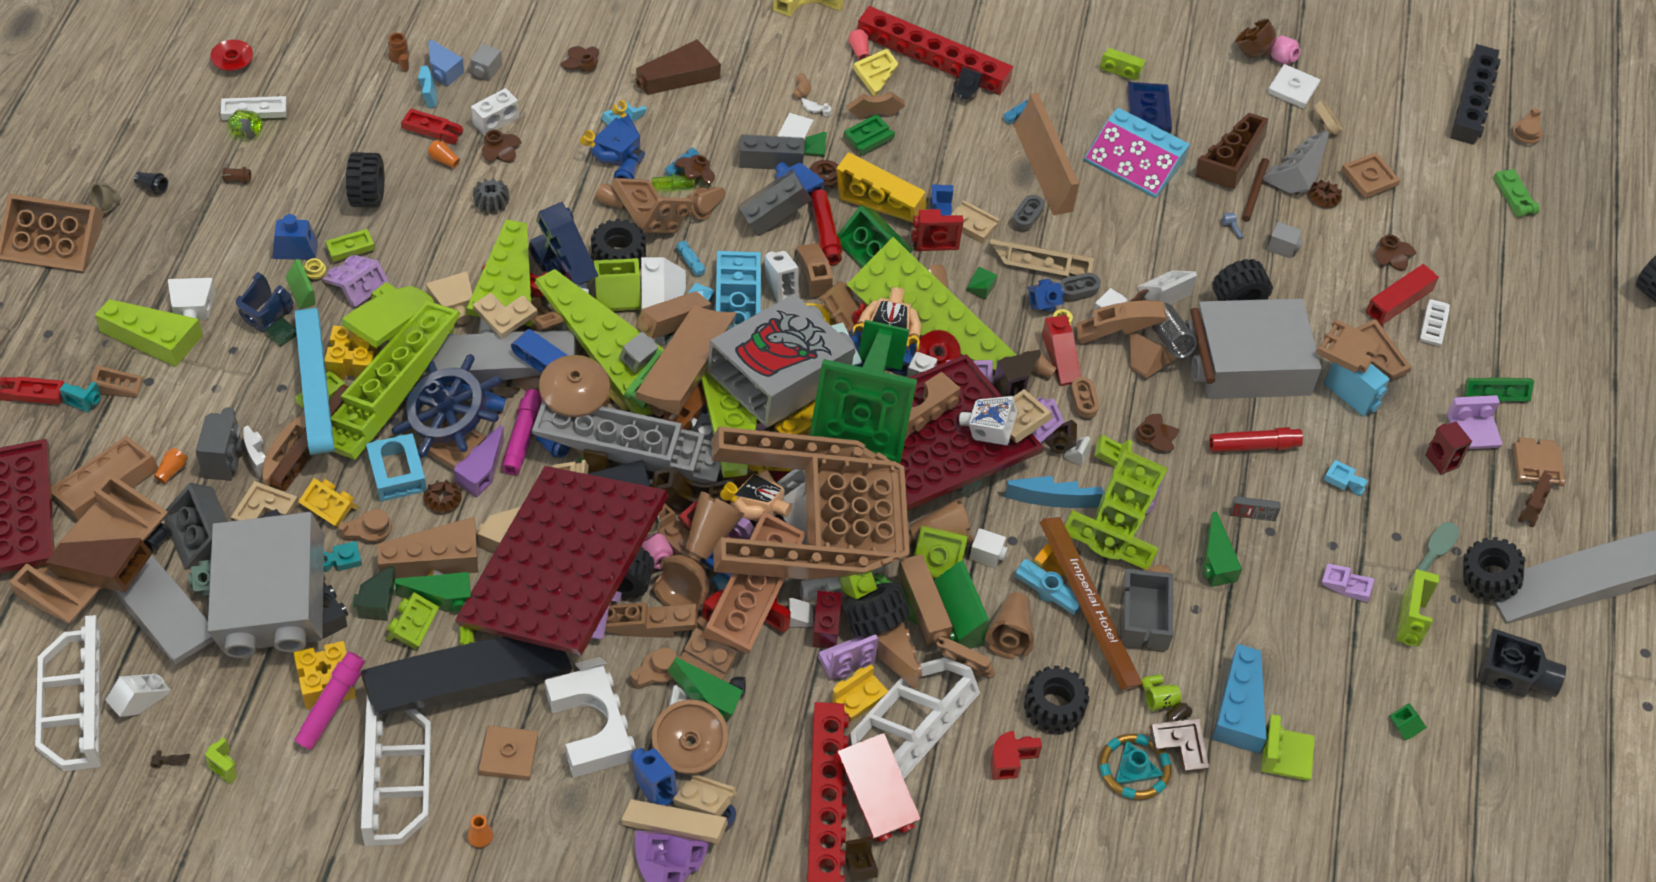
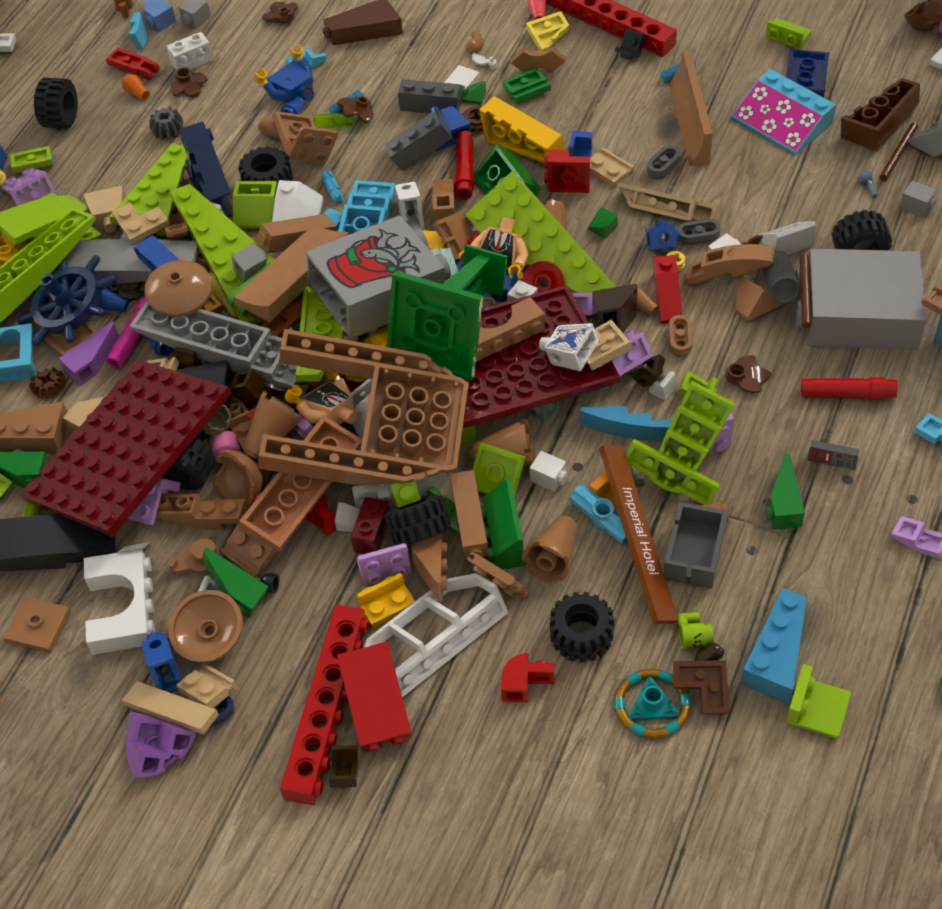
camera: 20 degrees right, 0 degrees up
medium nougat piece [686,187,725,220] -> none

